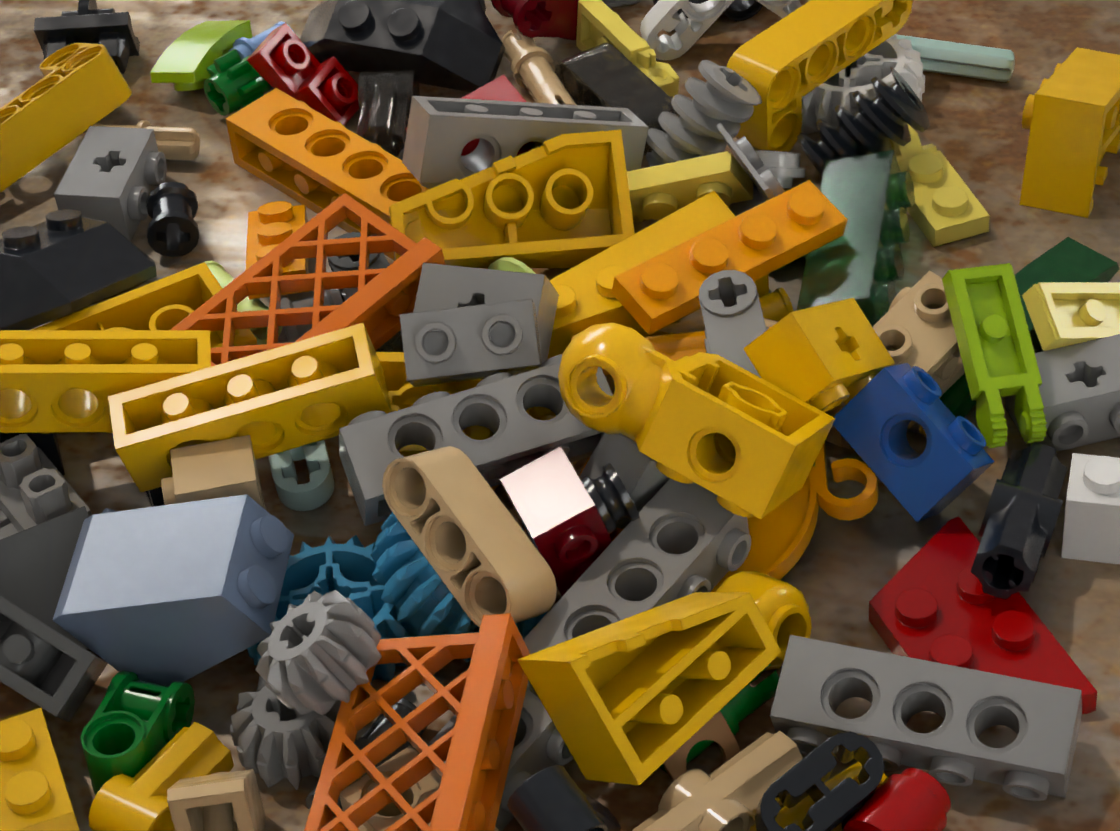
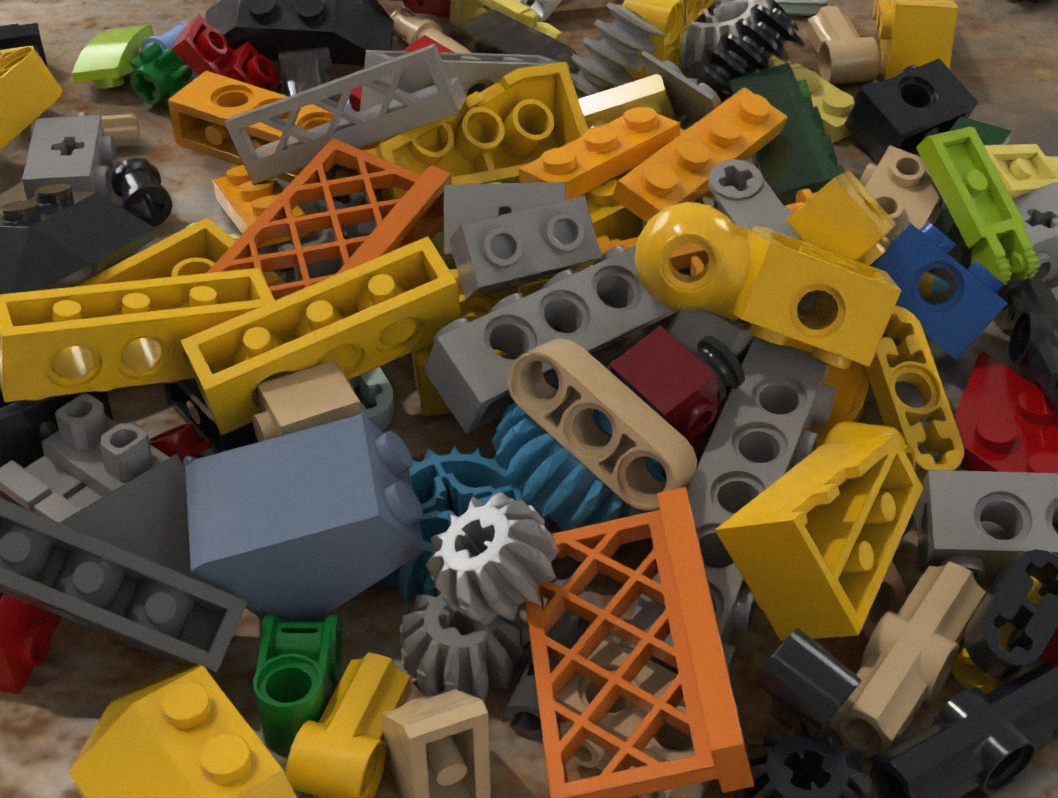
camera: 20 degrees left, 0 degrees up
none -> red plate [149,423,212,463]
none -> light grey fence [224,44,467,184]
none -> light orange plate [519,107,681,200]
none -> tan piece [806,6,880,85]
none -> black brick [844,58,978,164]
none -> yellow beam [864,306,964,483]

